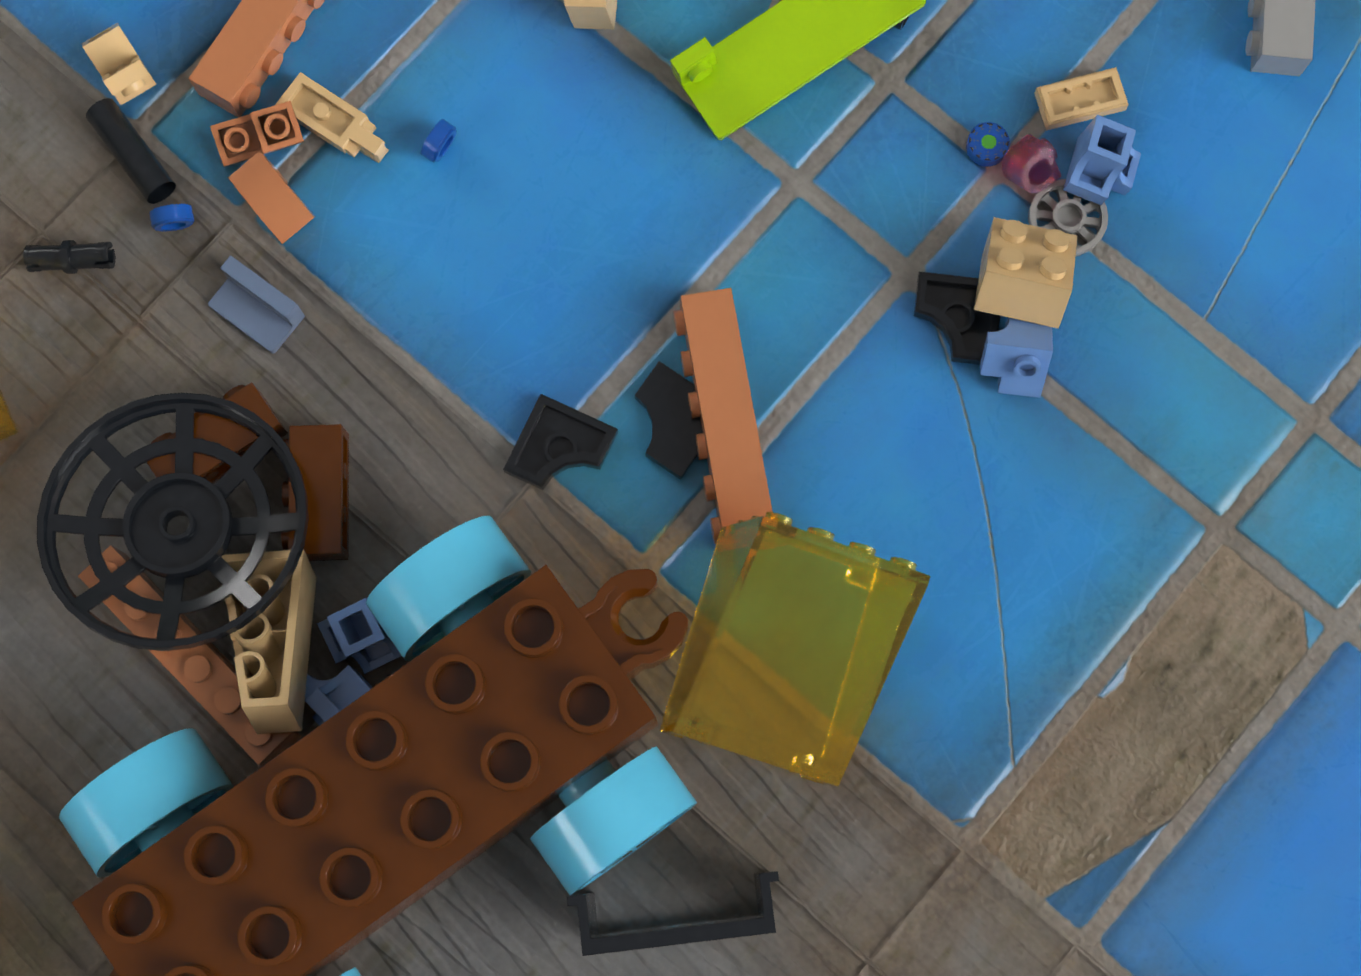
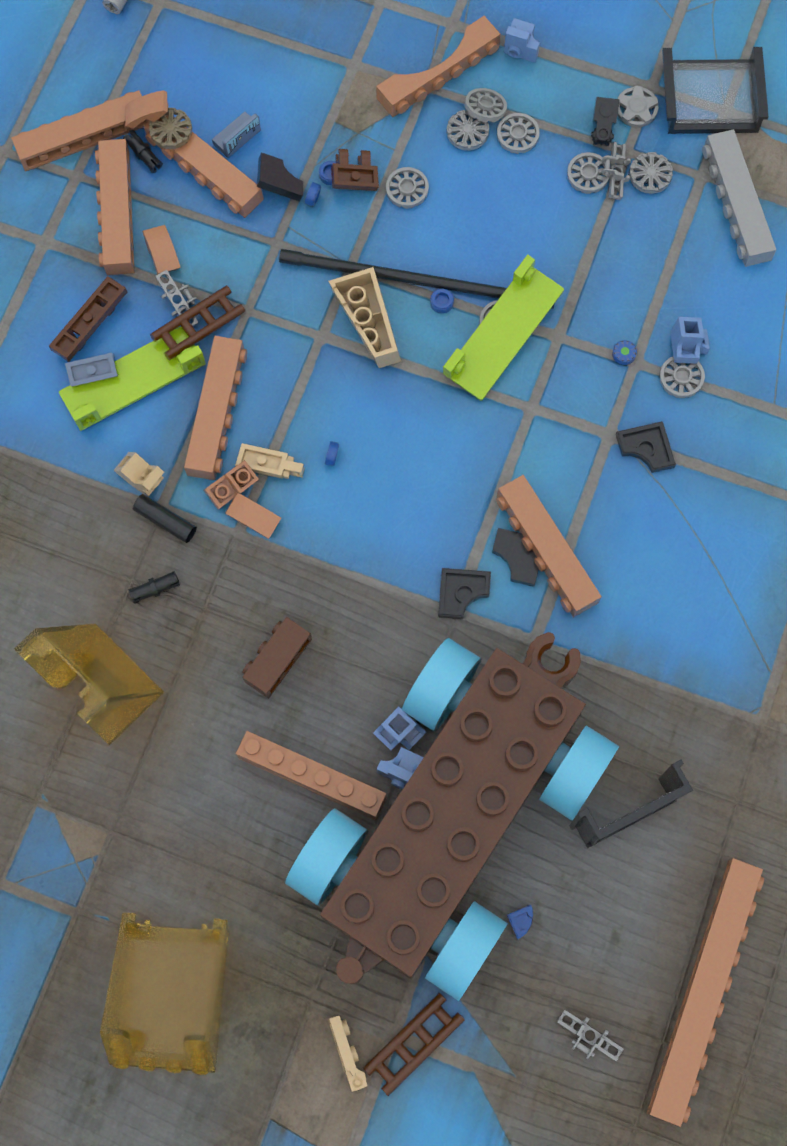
camera: 20 degrees left, 5 degrees down
black dish [37,392,309,651] -> none
blue tile [149,204,194,232] -> none
sand blue panel [208,255,305,354] -> none
tan wedge [222,549,317,734] -> none
reddish brown brick [281,424,349,561] -> none
clear yellow windscreen [659,512,931,786] -> none
tan brick [974,217,1078,329] -> none
medium blue brick [980,317,1053,398] -> none
clear pink plate [1002,134,1061,193] -> none
tan plate [1034,67,1129,131] -> none

